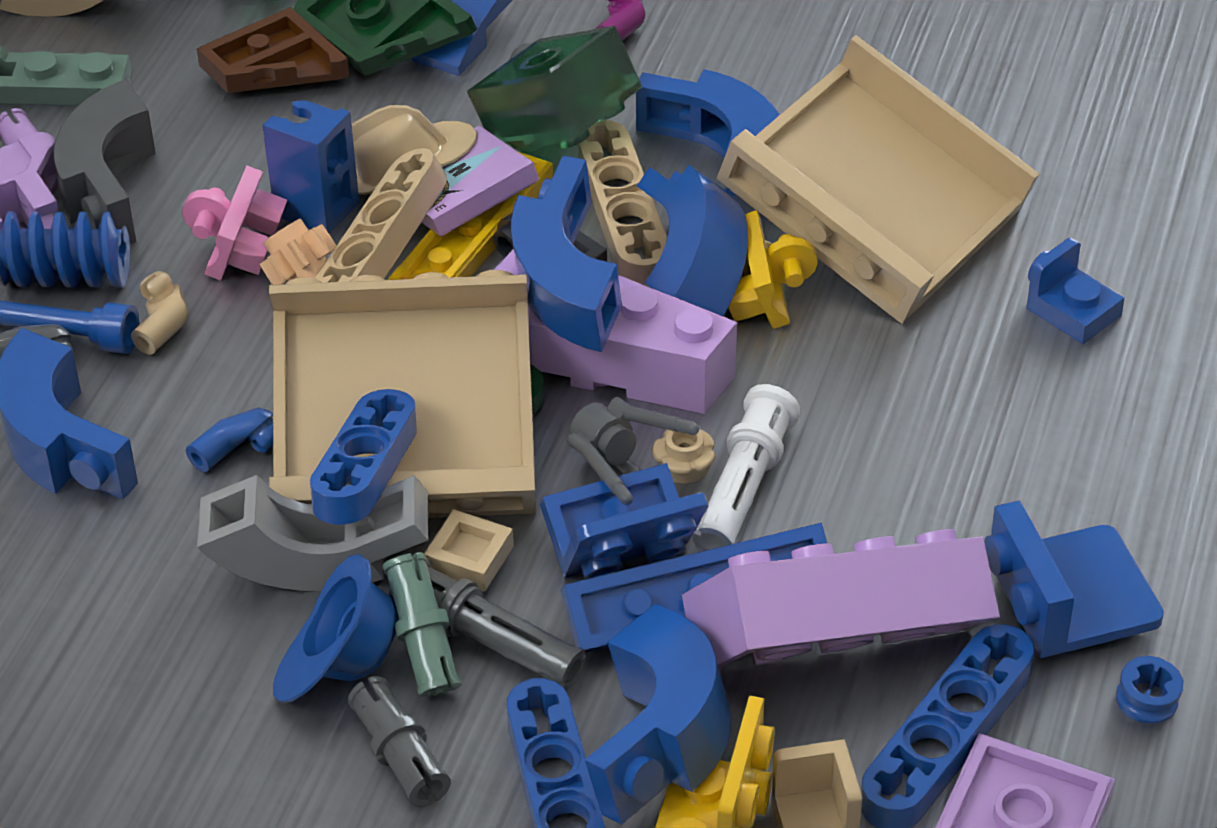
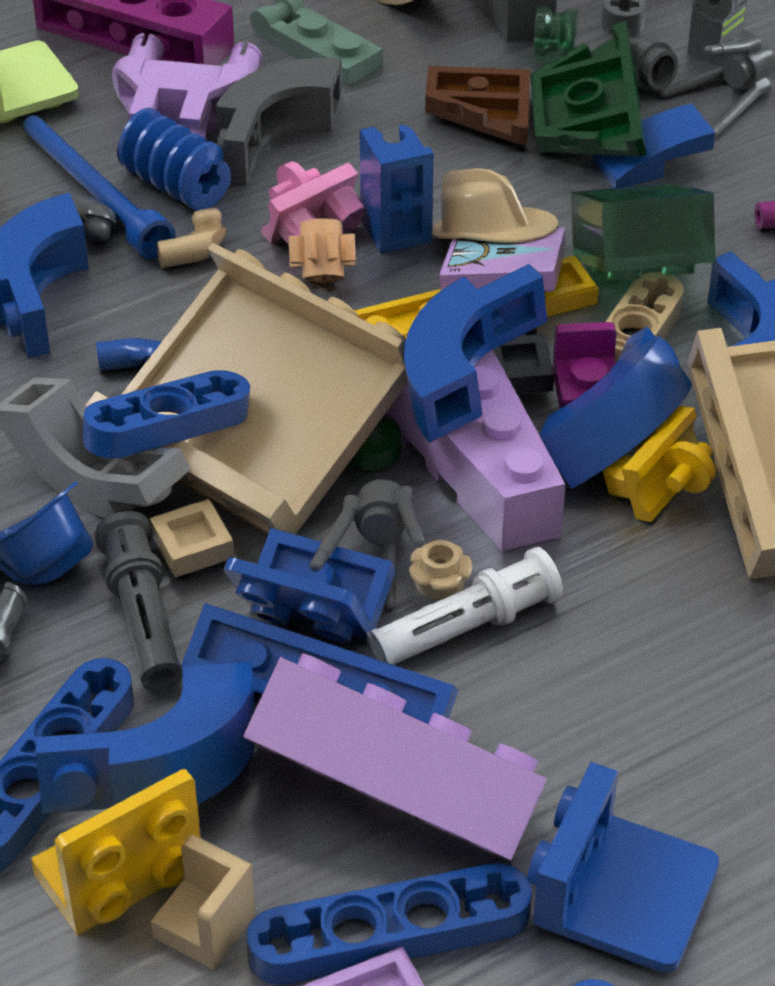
camera: 40 degrees right, 0 degrees up
tan beam [315,148,447,283] -> none
sand green pin [382,552,462,698] -> none
none -> magenta bracket [552,322,617,409]

